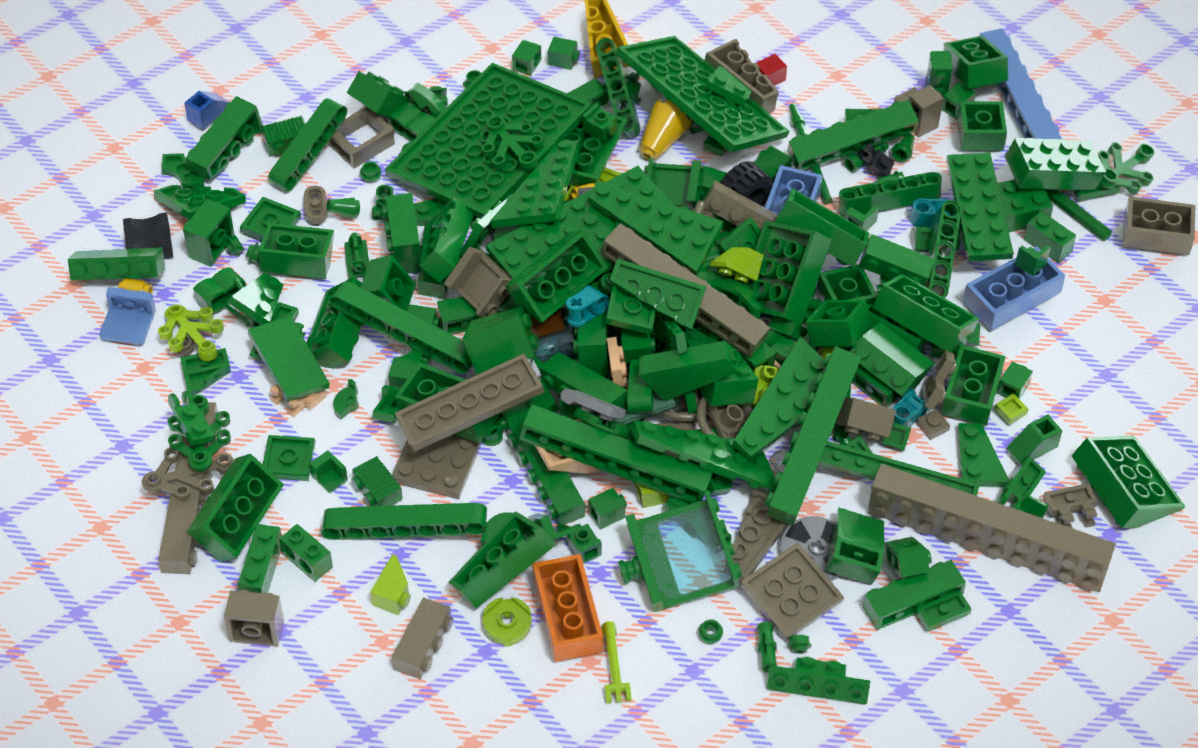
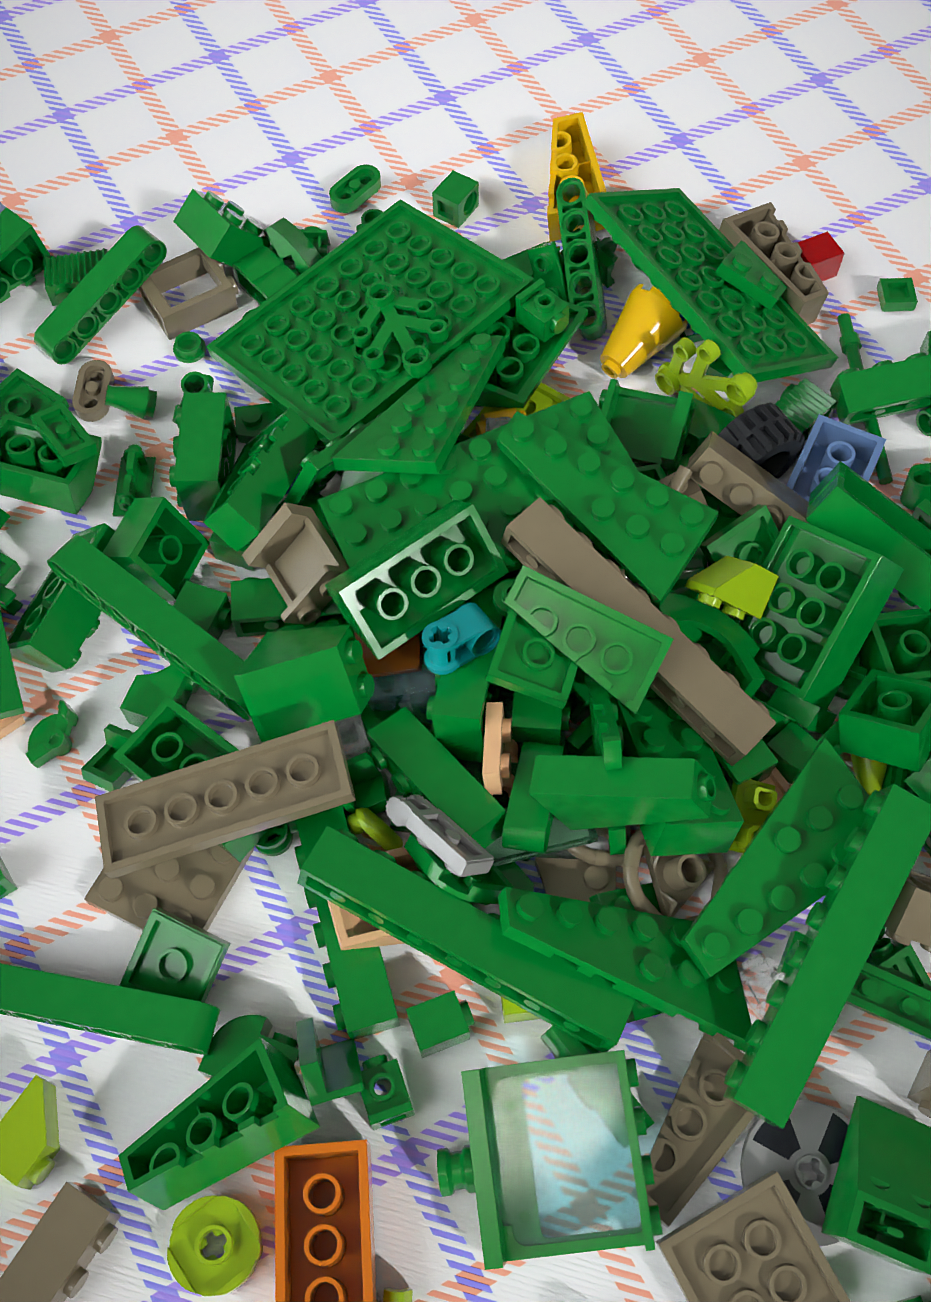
camera: 10 degrees right, 10 degrees up
green brick [351,456,403,506] -> none
green brick [547,36,580,70] -> none
none -> green plate [30,402,98,468]
none -> green tile [119,907,231,1003]
none -> green plate [329,164,381,213]
none -> green hinge [527,241,569,302]
none -> lime plant [655,337,758,417]
none -> green plate [876,277,918,312]

